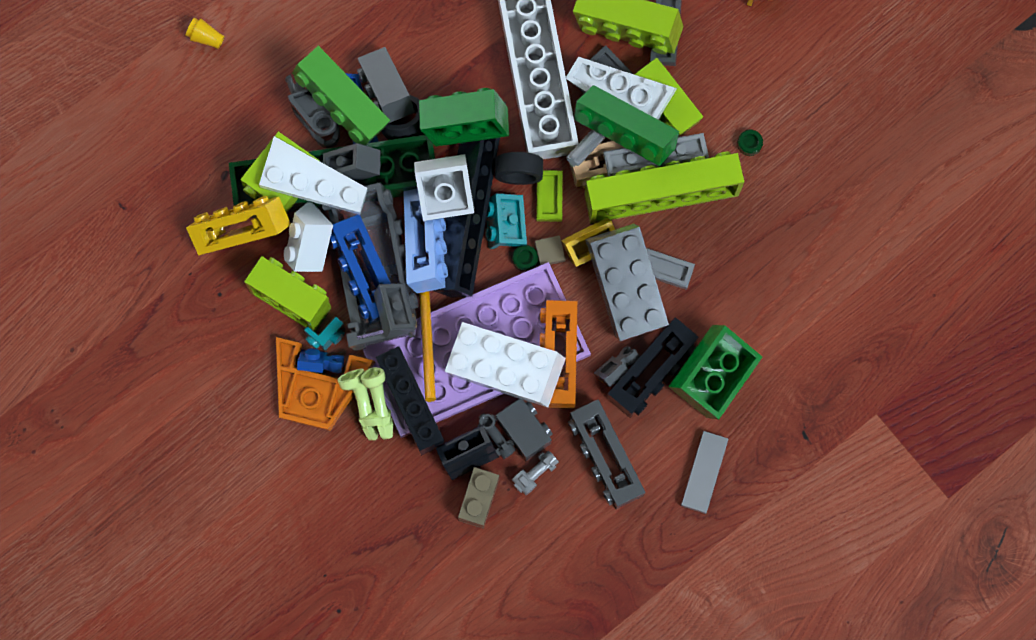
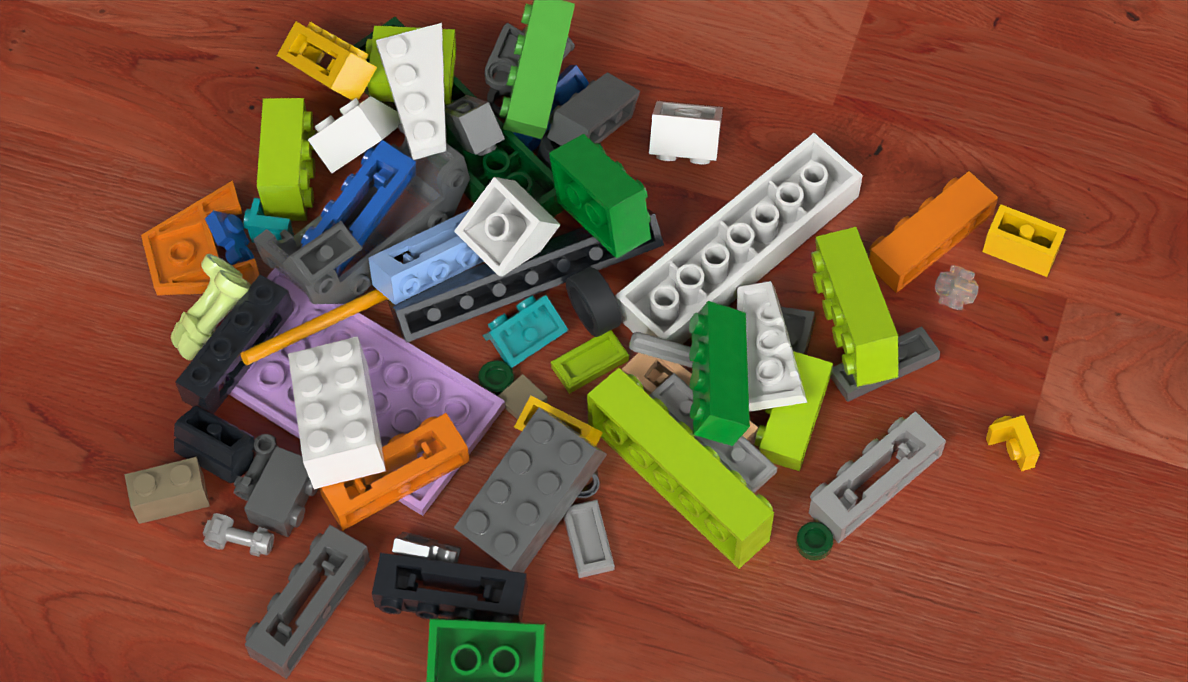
camera: 60 degrees right, 15 degrees down
none -> white slope [649,101,723,164]
none -> light grey brick [809,411,946,543]

